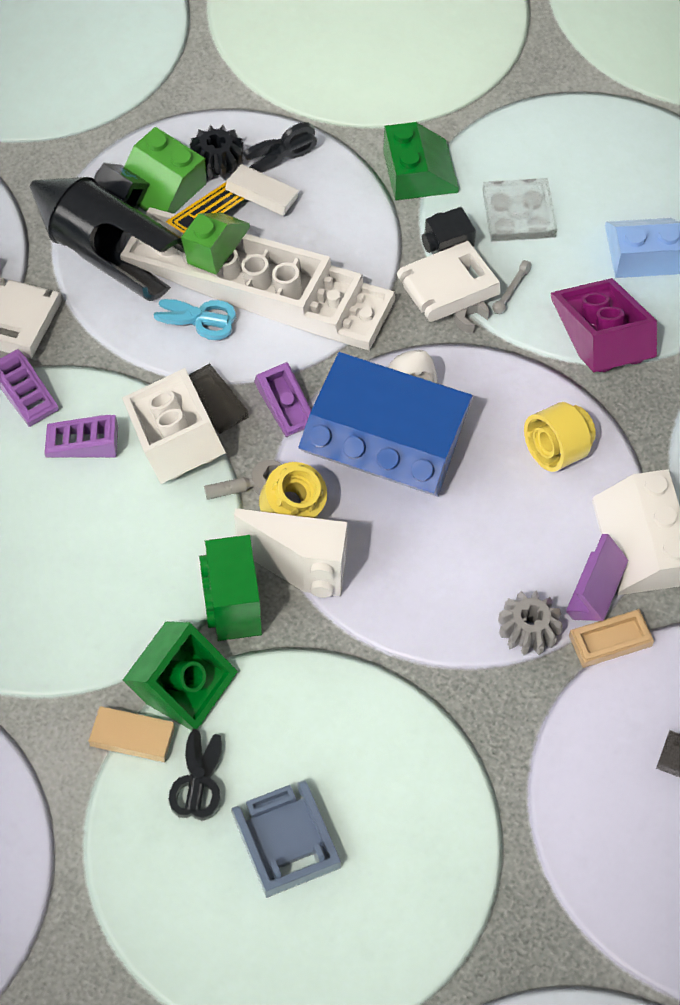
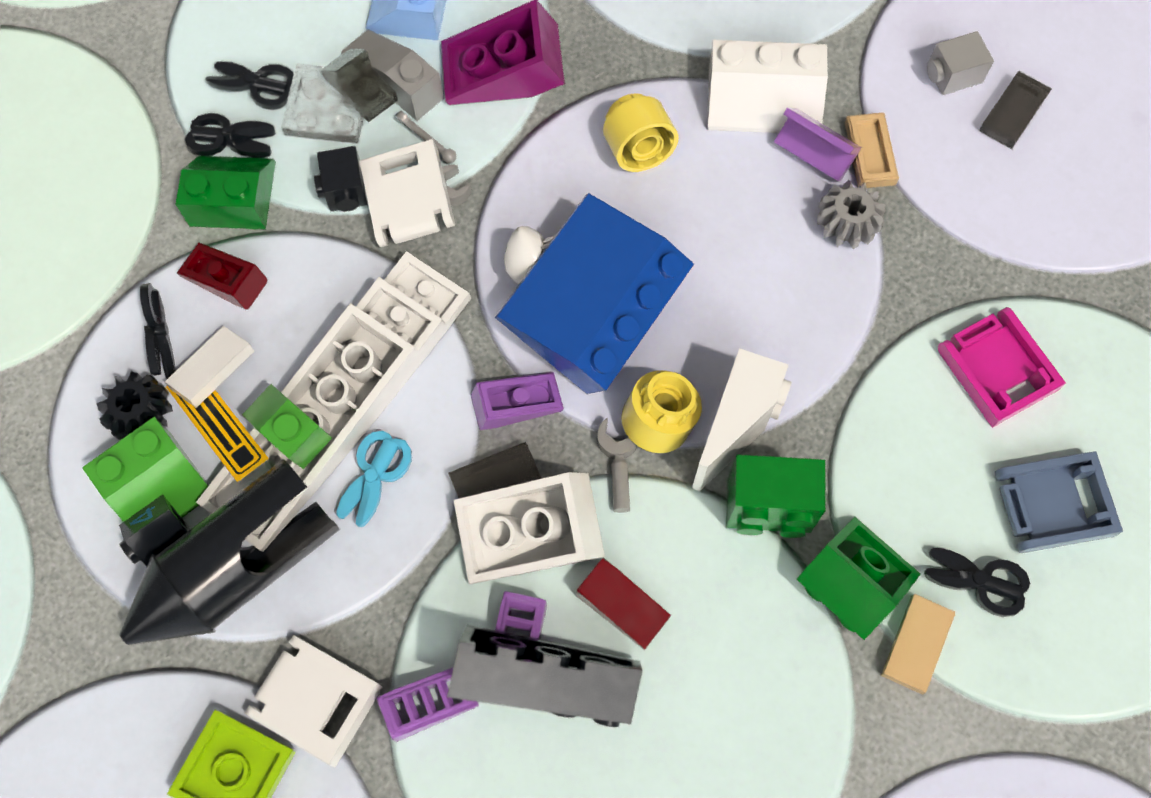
camera: 75 degrees left, 10 degrees up
none -> dark red slope [177,243,268,310]
none -> black piece [184,113,276,158]
none -> black piece [205,61,297,110]
none -> clear smoke slope [320,49,398,123]
none -> light grey slope [341,30,444,121]
none -> wedge [447,625,643,727]
none -> dark red slope [576,558,671,650]
none -> dark pink container [938,307,1066,428]

